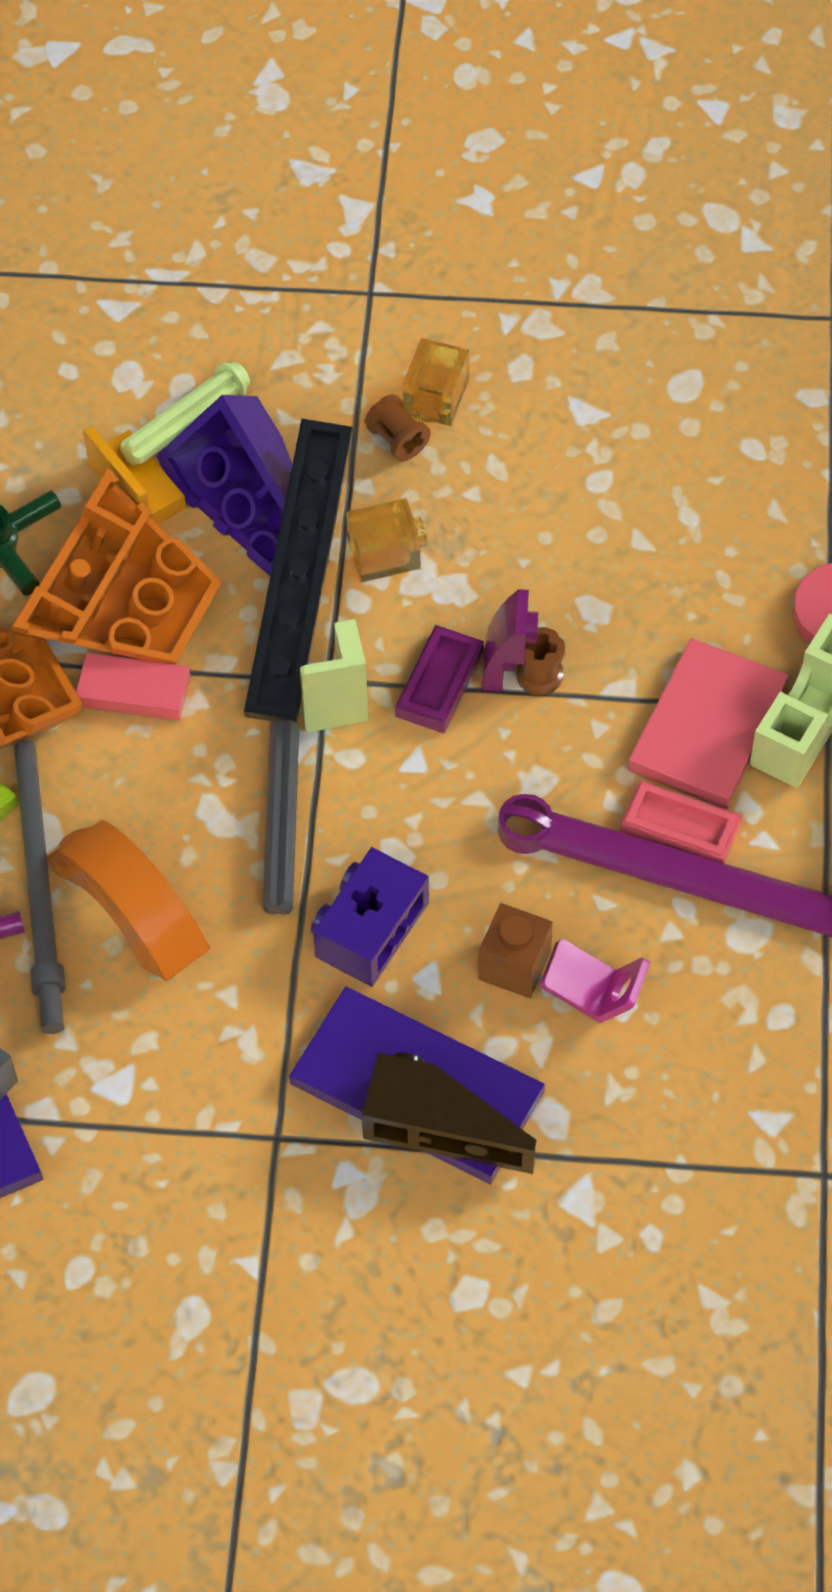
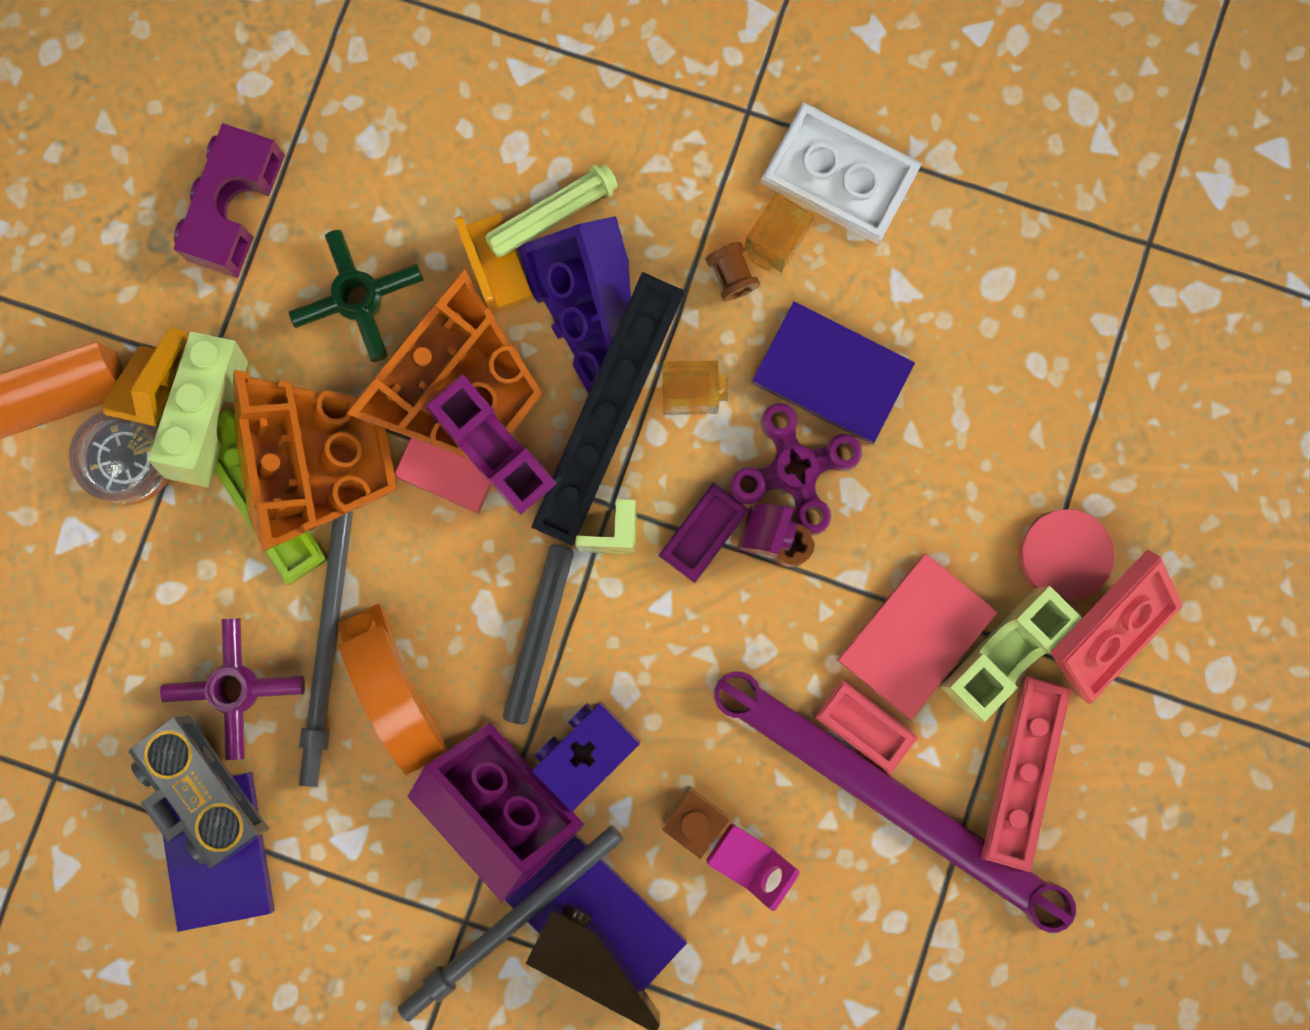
camera: 15 degrees right, 25 degrees up
none -> dark grey bar [398,825,624,1022]
none -> magenta slope [407,723,584,902]
none -> magenta arch [422,374,557,515]
none -> magenta gear [729,403,862,536]
none -> dark purple tile [752,301,915,445]
none -> white tile [760,102,922,245]

